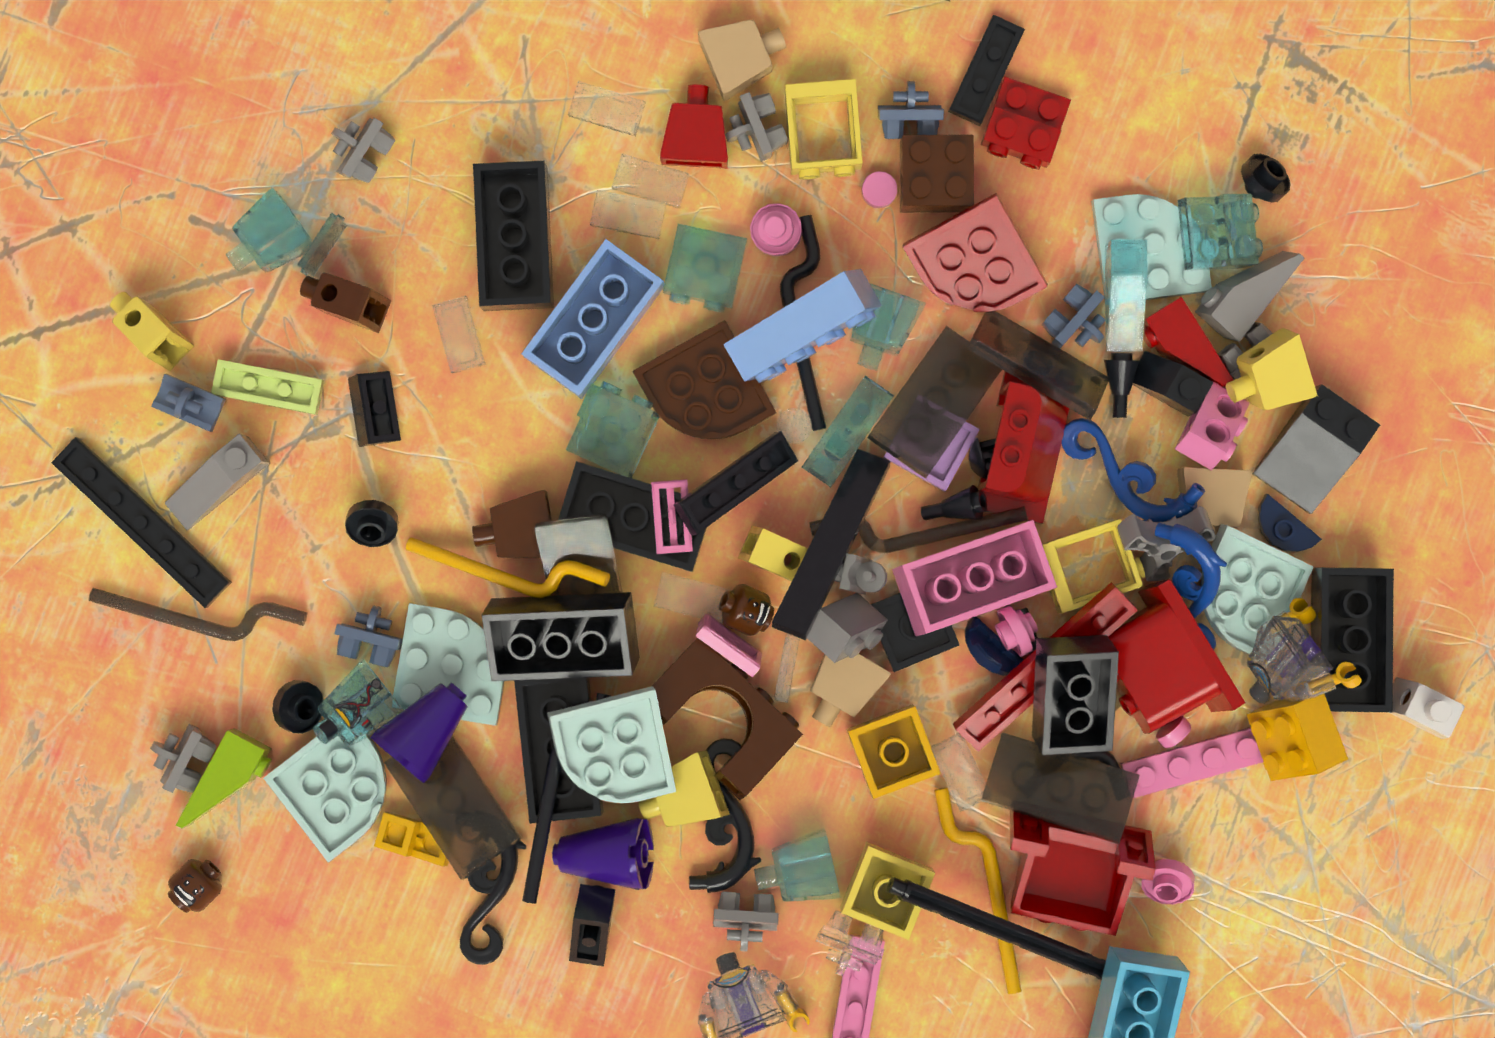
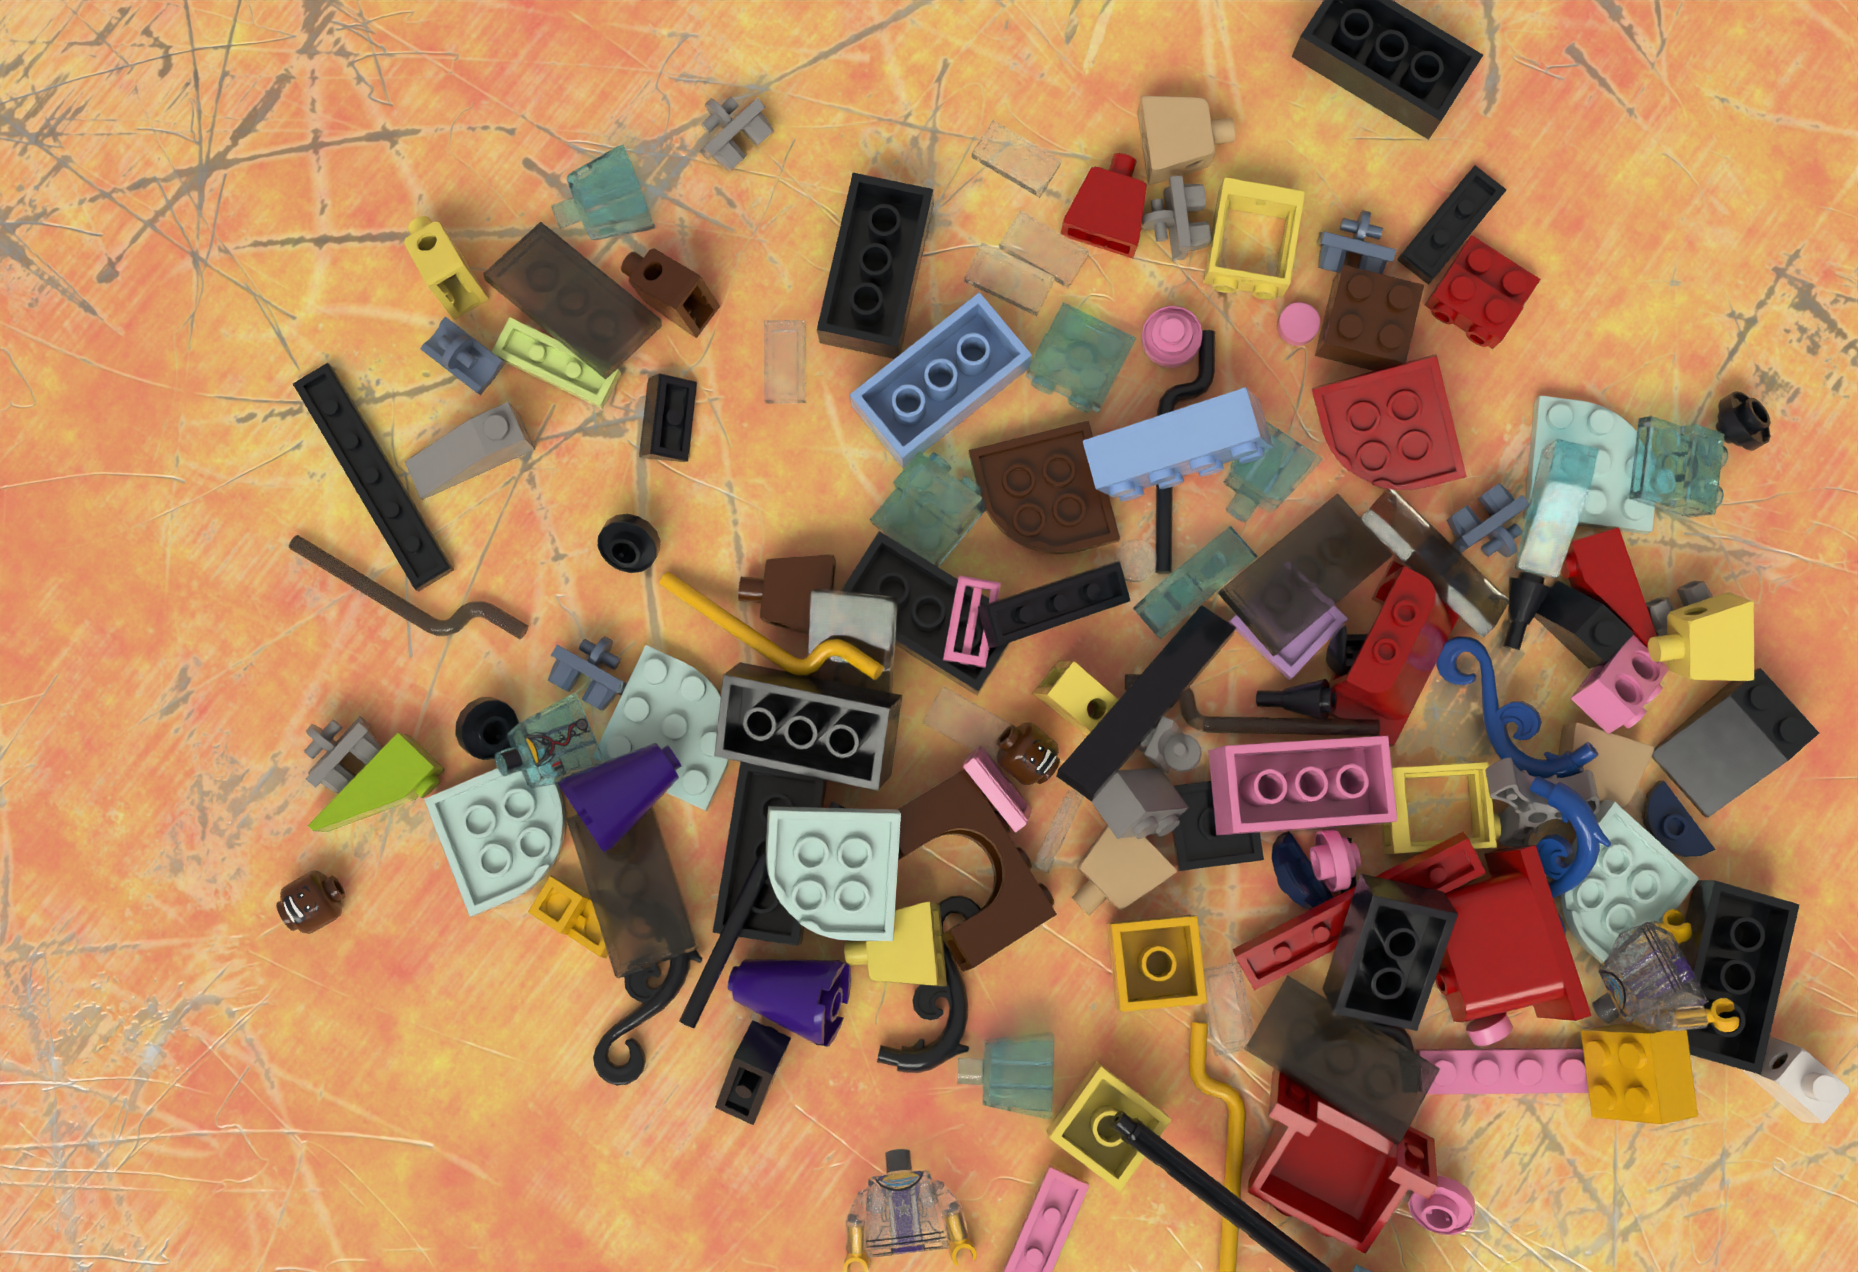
camera: 25 degrees right, 5 degrees down
clear light blue piece [297,213,347,277] -> none
light grey hips [713,891,779,952] -> none
clear hips [816,911,885,976] -> none
light grey slope [1195,251,1304,342] -> none
none -> clear smoke tile [483,222,662,380]

